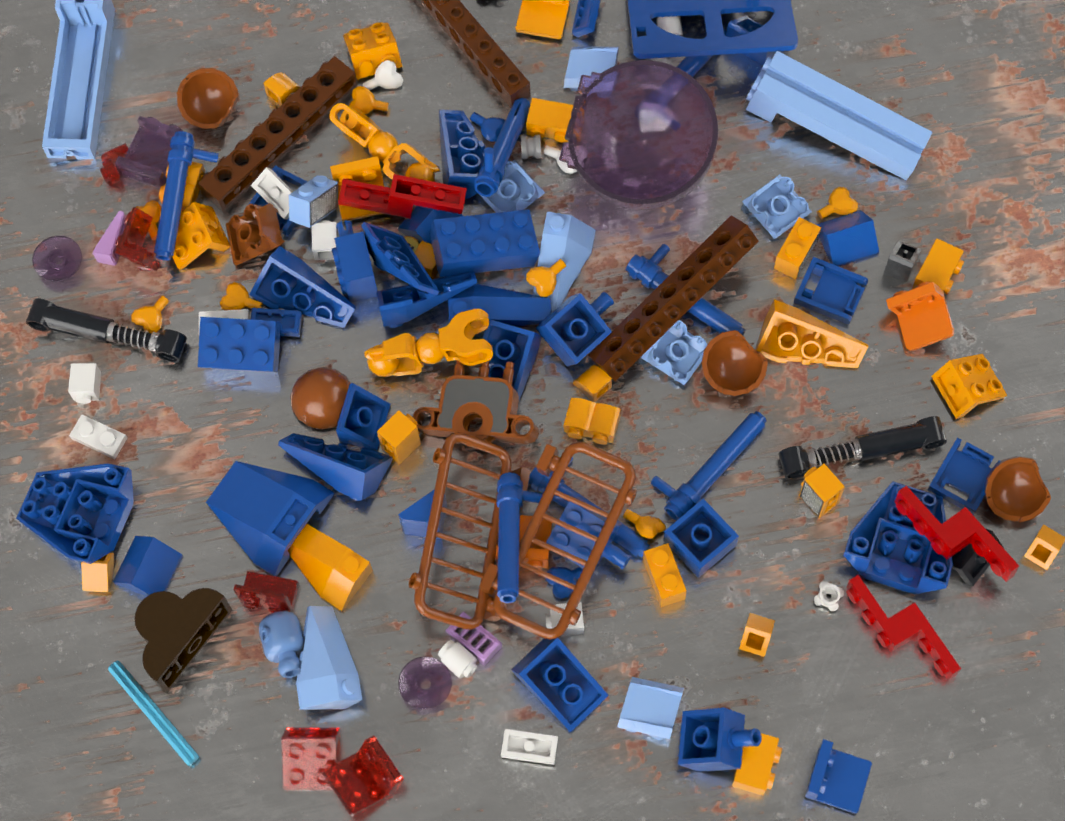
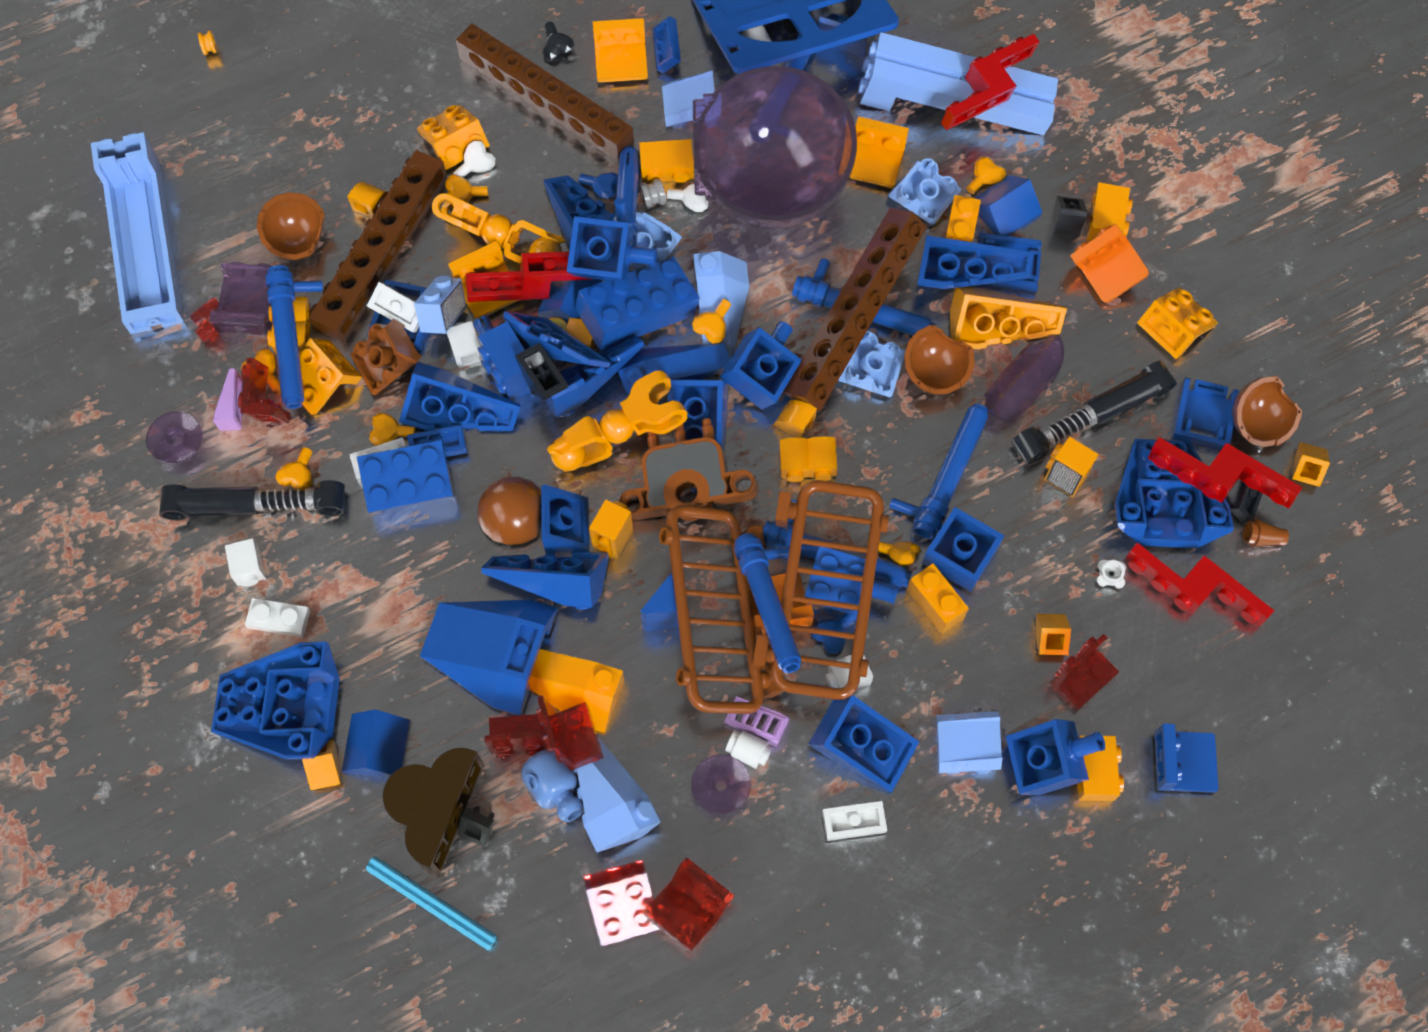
camera: 20 degrees left, 0 degrees up
none -> pearl dark grey tile [458,806,495,847]
none -> black slope [515,343,568,400]
none -> clear red bracket [536,695,604,771]
none -> blue brick [567,216,657,283]
none -> light orange bracket [844,116,909,188]
none -> blue wedge [917,235,1034,289]
none -> red bracket [941,34,1040,131]
none -> clear purple brick [984,334,1064,422]
none -> clear red bracket [1052,634,1119,712]
none -> dark orange cone [1242,519,1289,547]

